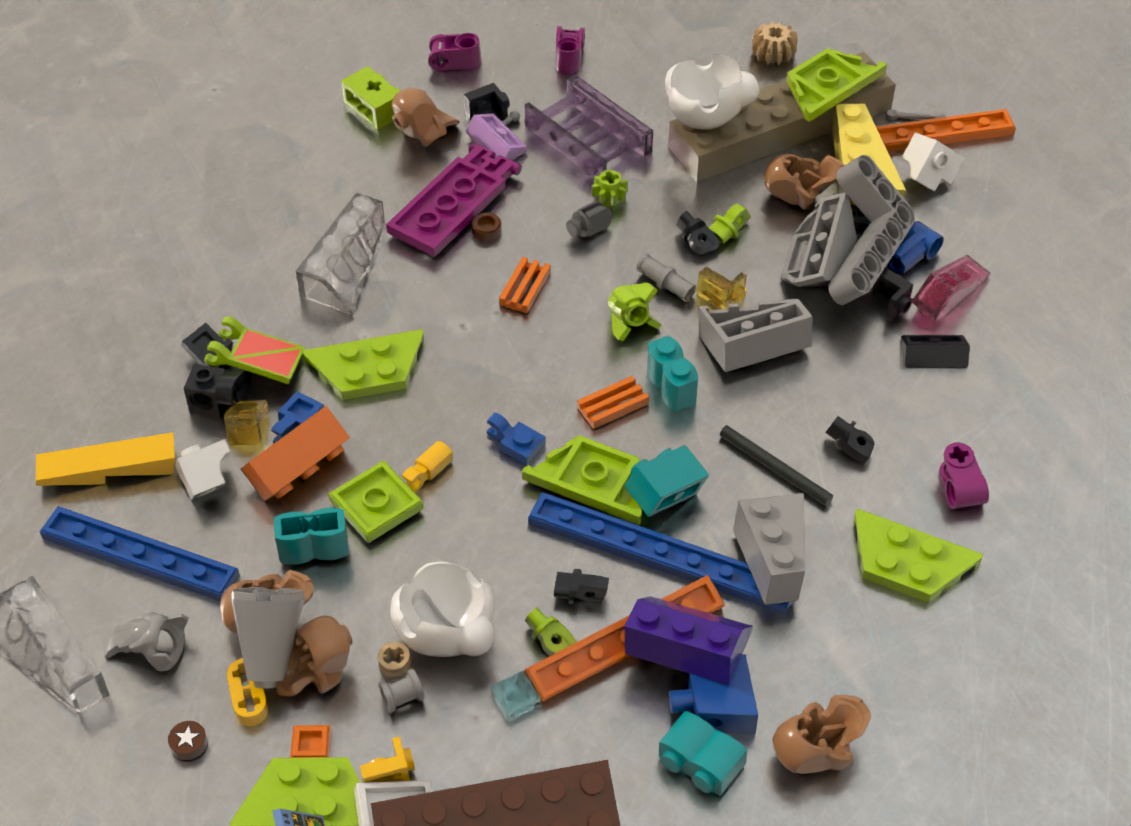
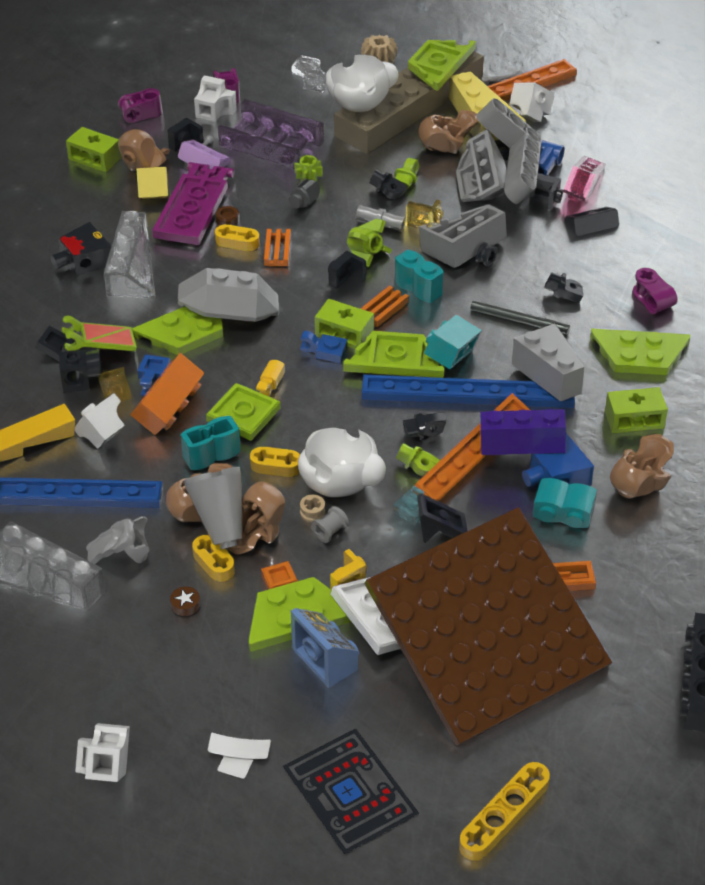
camera: 20 degrees left, 5 degrees down
none -> black torso [51,222,114,275]
none -> light yellow piece [136,167,169,200]
none -> light grey wedge [178,268,279,322]
none -> white brick [194,75,237,122]
none -> yellow beam [215,224,260,251]
none -> yellow beam [250,447,300,477]
none -> clear tile [292,55,327,93]
none -> lime brick [315,299,374,349]
none -> black bracket [328,251,366,288]
none -> black slope [417,493,468,543]
none -> black bush [476,242,498,267]
none -> lime brick [605,387,668,434]

